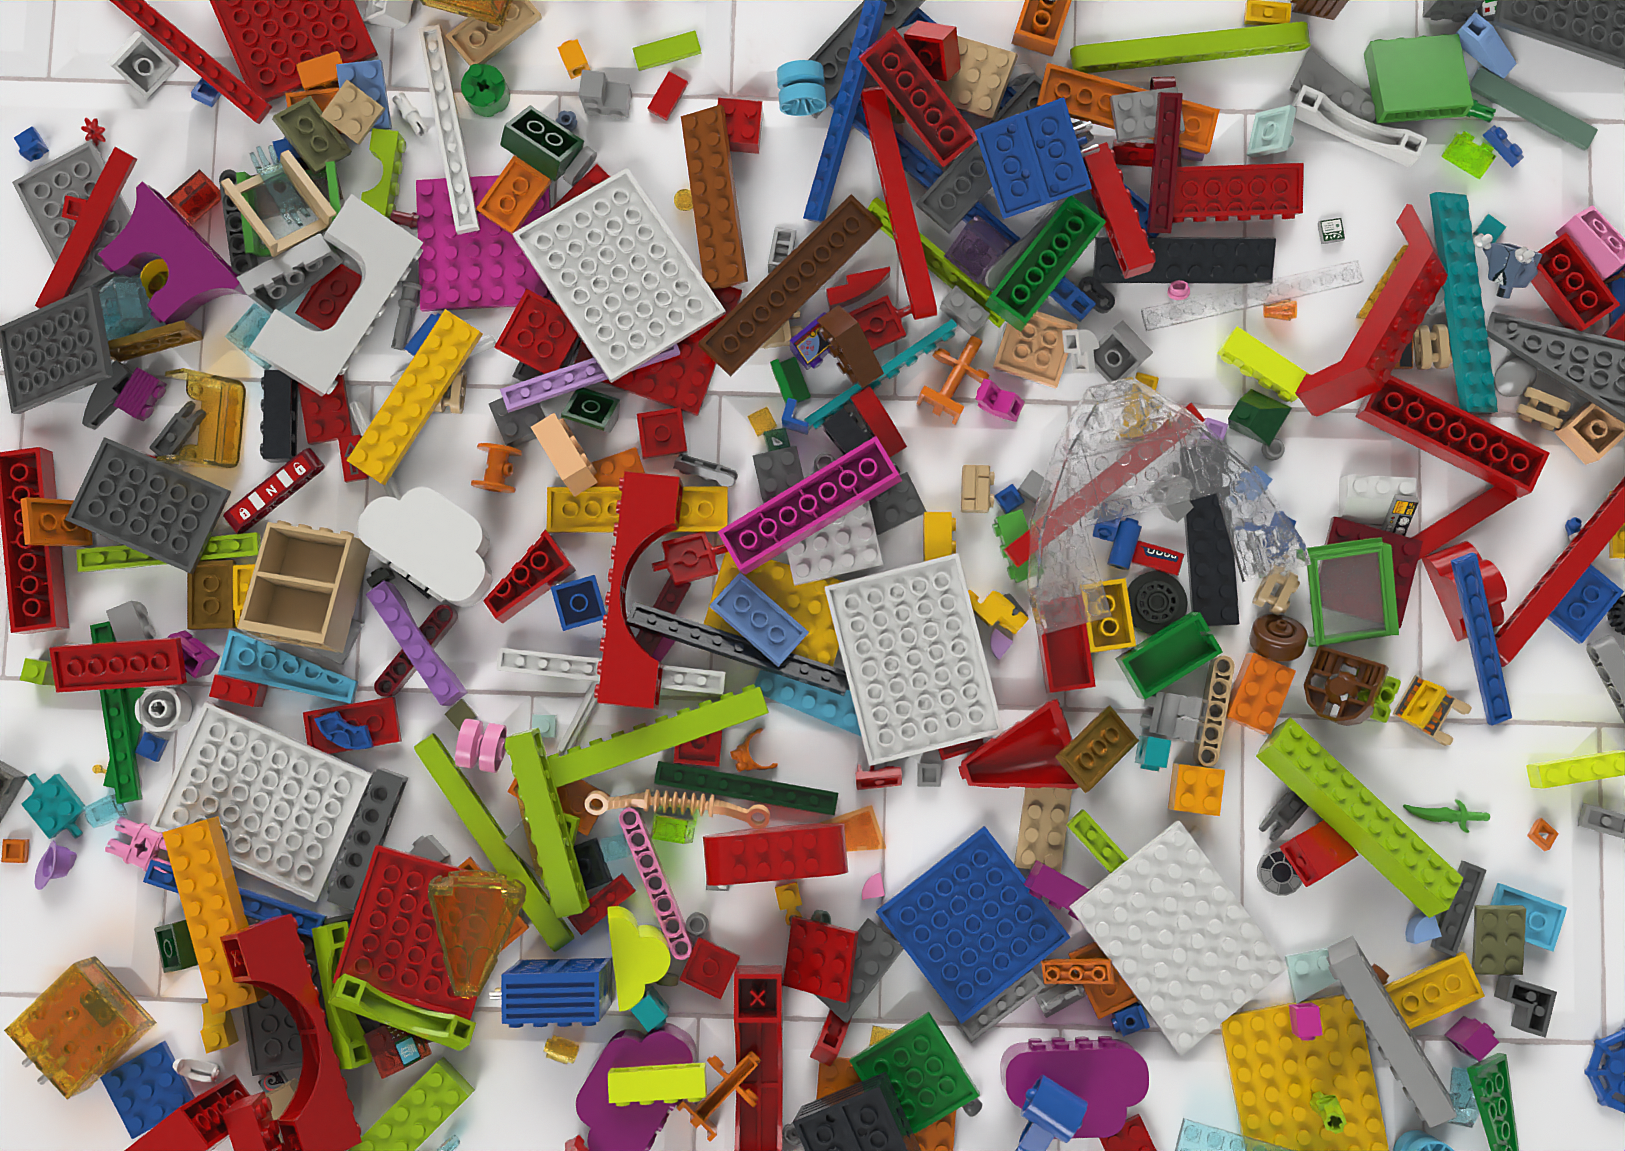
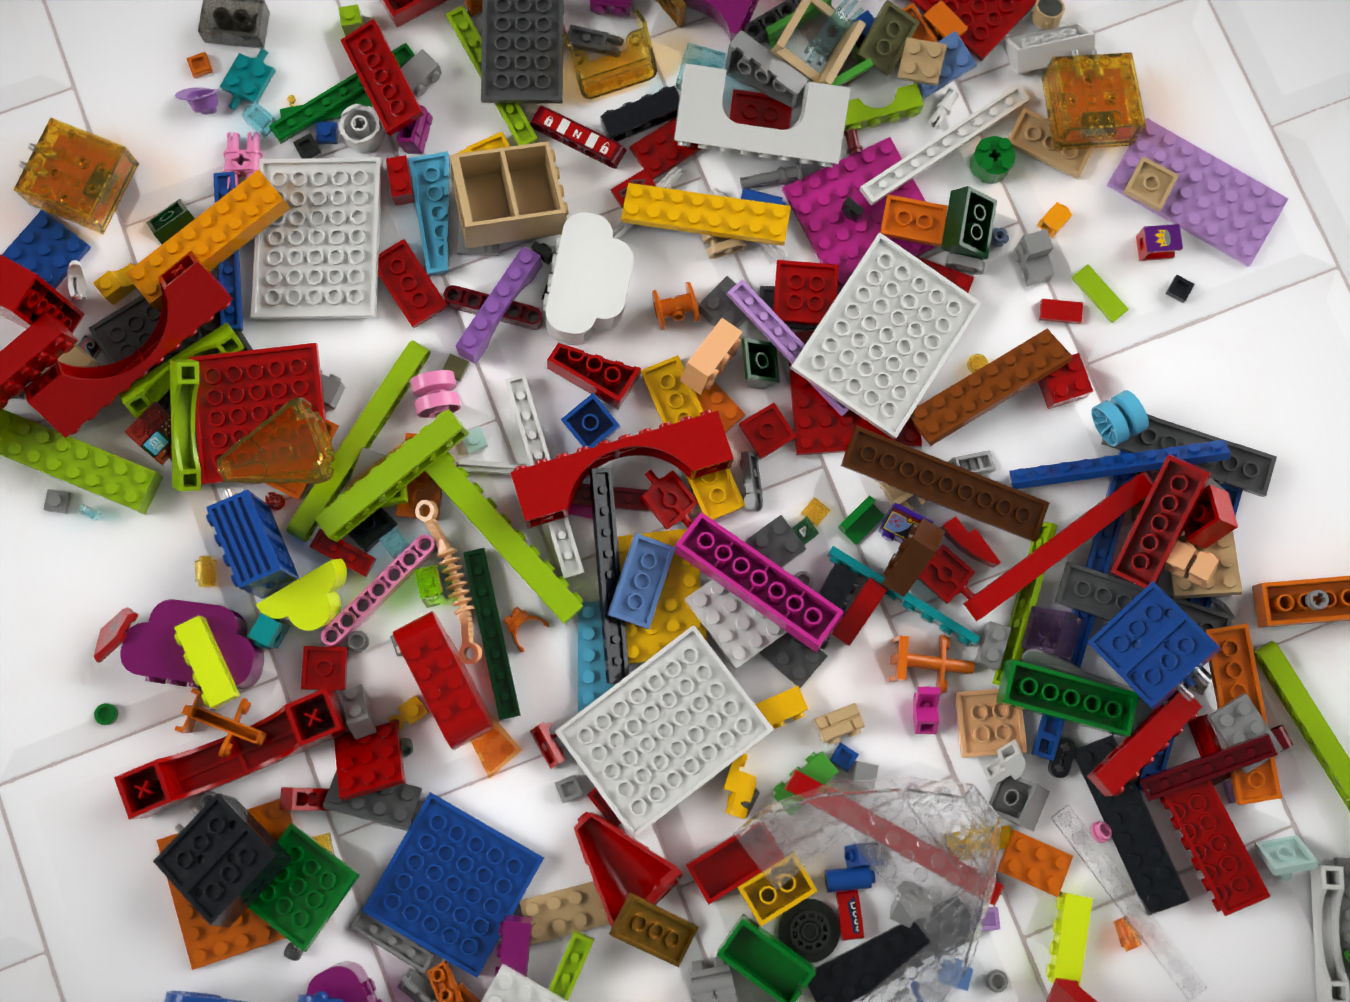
camera: 60 degrees right, 5 degrees down
pearl gold plate [187,560,236,630] -> none
blue tile [314,711,374,750] -> none
dark grey brick [327,768,409,910] -> none
olive tile [655,973,679,986] -> none
red plate [673,730,723,767] -> none
blue panel [781,398,809,435] -> none
bright pink tile [862,872,885,900] -> none
lavender tile [990,628,1013,660] -> none
teal brick [1134,736,1171,772] -> none
dark green slope [1228,389,1292,447] -> none
tile [1317,218,1345,244] -> none
none -> clear red pin [265,492,286,511]
none -> pearl dark grey plate [293,133,321,159]
none -> light grey brick [341,684,377,739]
none -> pearl dark grey plate [841,197,864,223]
none -> orange plate [997,829,1074,897]
none -> light nougat piece [1164,541,1219,589]

